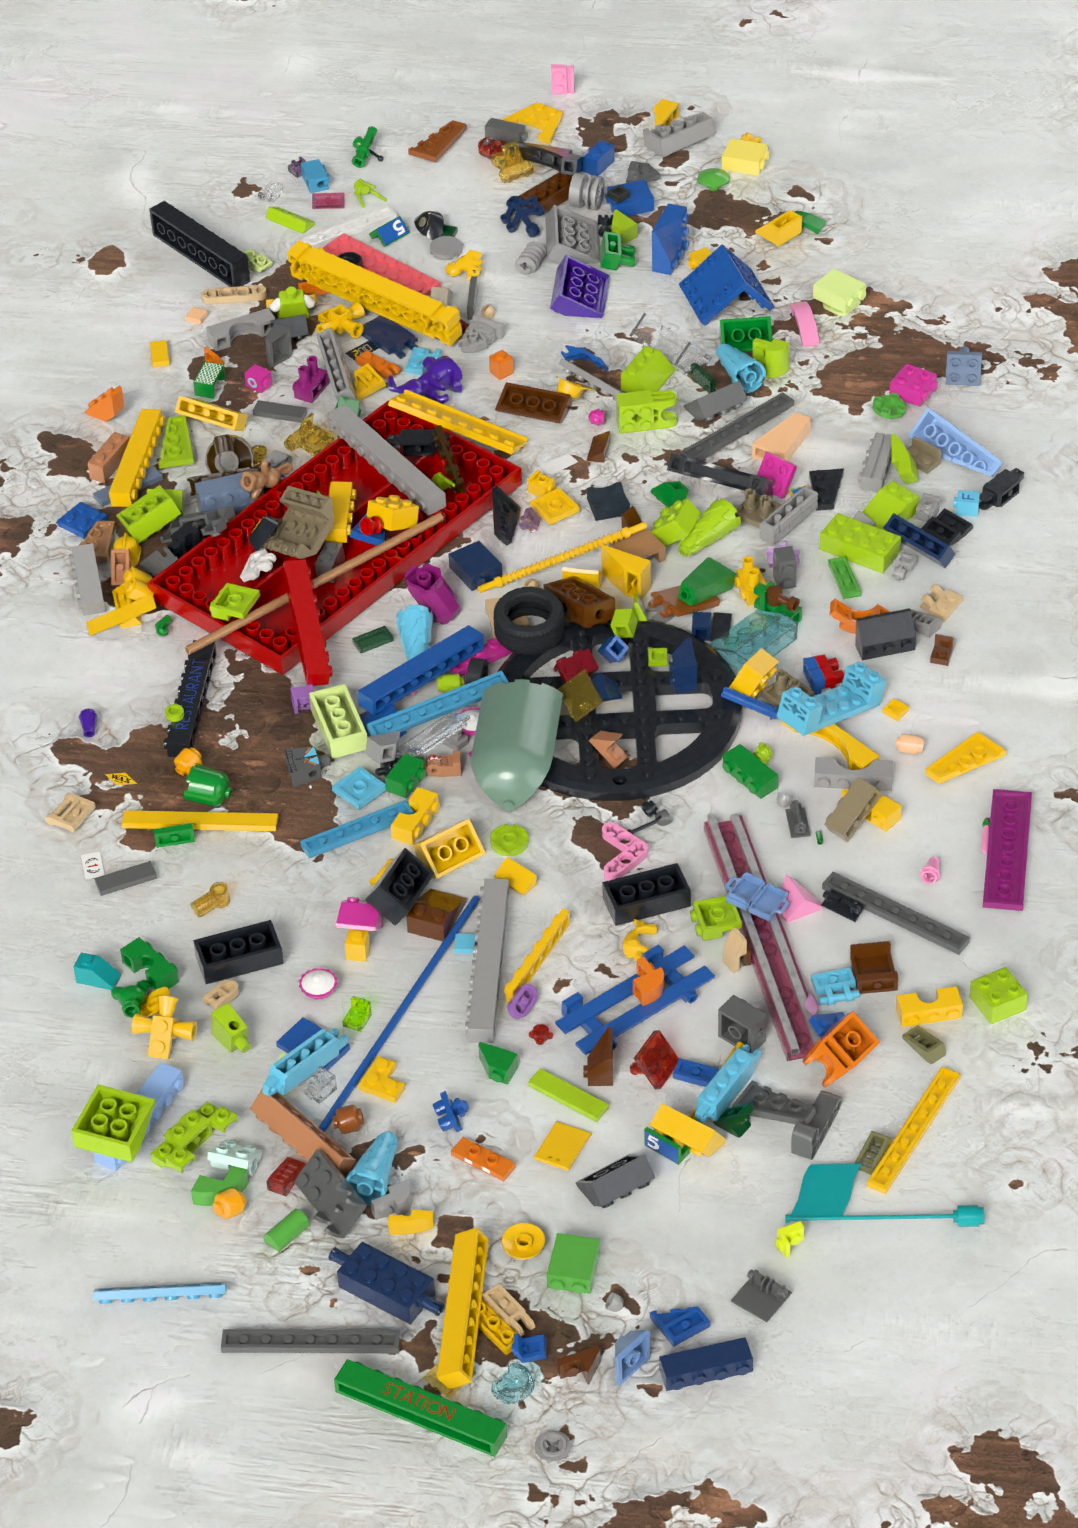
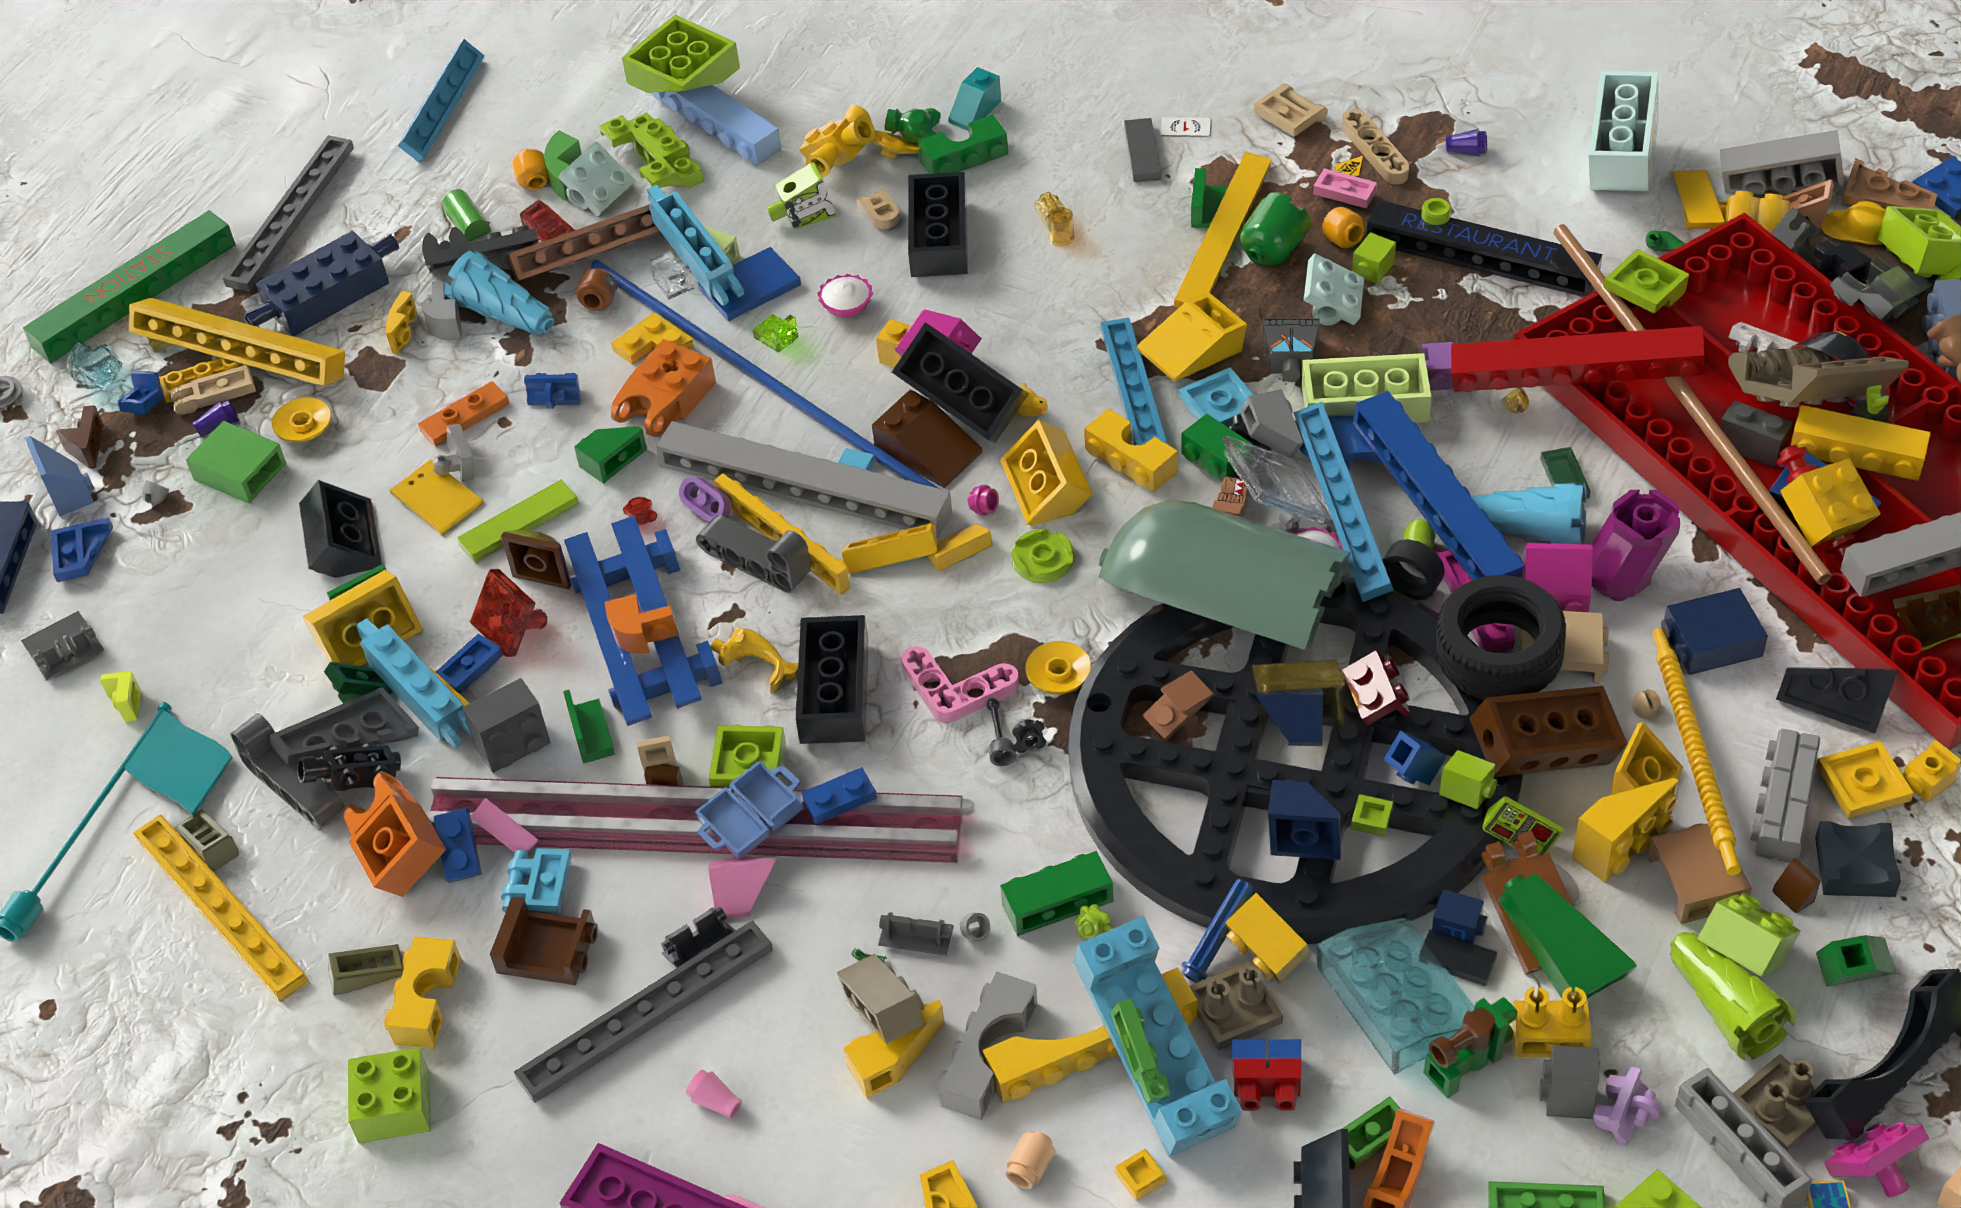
camera: 110 degrees right, 5 degrees up
tile [518,507,541,533] -> none
none -> dark purple cone [192,400,240,437]
none -> black brick [297,742,401,791]
none -> light grey piece [433,424,474,481]
none -> green panel [563,689,615,764]
none -> orange brick [611,339,716,437]
none -> dark grey beam [696,515,811,593]
none -> blue plate [801,767,877,825]
none -> yellow slope [842,523,938,574]
none -> dark pink plate [967,485,999,516]
none -> yellow dish [1026,641,1091,694]
none -> bright green hinge [1110,998,1171,1104]
none -> yellow slope [1136,292,1247,382]
none -> light aqua plate [1304,253,1364,325]
none -> bright pink plate [1313,168,1377,208]
none -> tan beam [1342,109,1409,185]
none -> bright green brick [1342,1096,1401,1170]
none -> lime brick [1352,233,1396,284]
none -> dark pink slope [1522,543,1593,612]
none -> light aqua brick [1589,71,1659,192]
none -> light grey brick [1750,728,1821,863]

